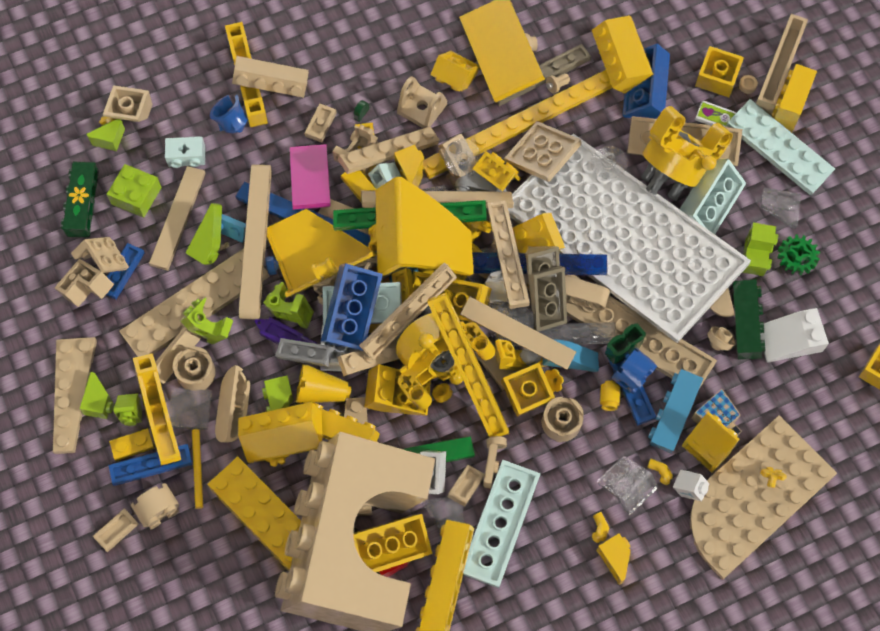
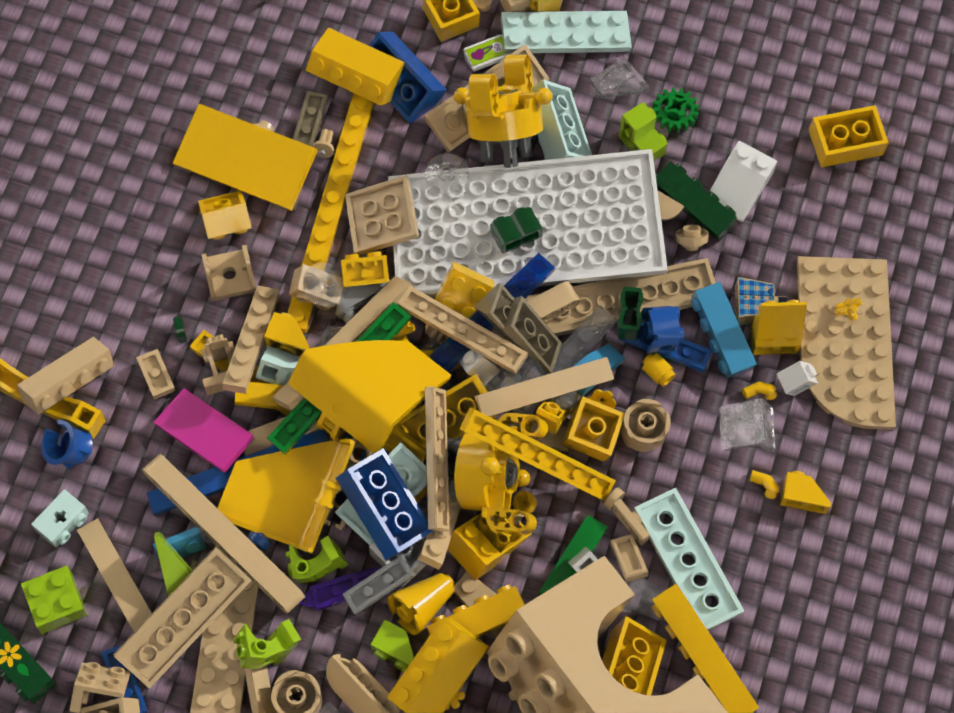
camera: 50 degrees left, 0 degrees up
none -> tan plate [113,547,252,689]
none -> dark green brick [490,207,543,253]

